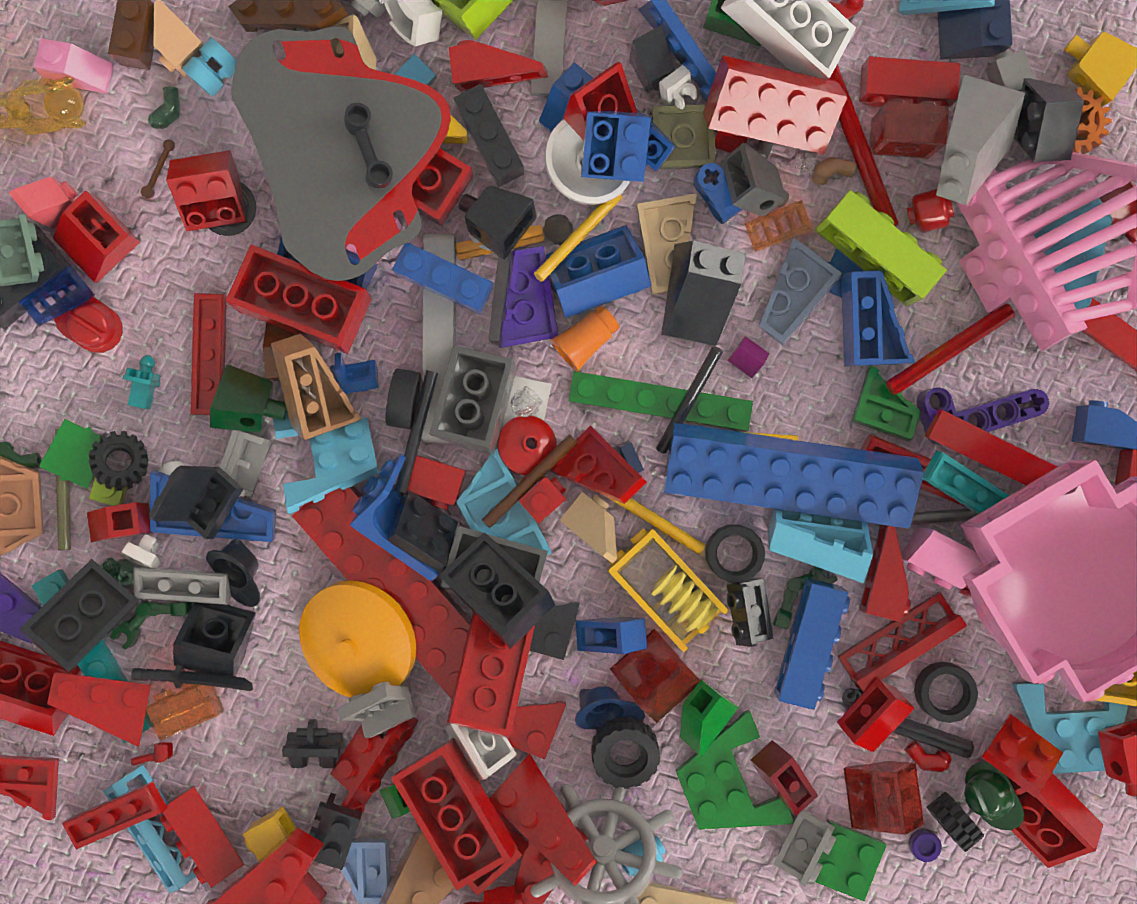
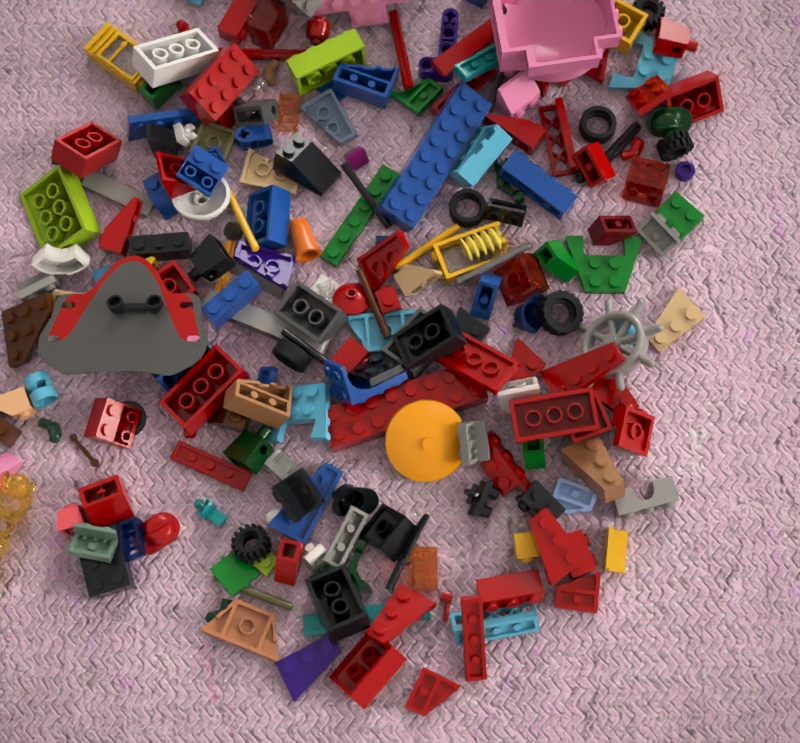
camera: 65 degrees left, 15 degrees down
none -> flat silver bar [456,242,530,286]

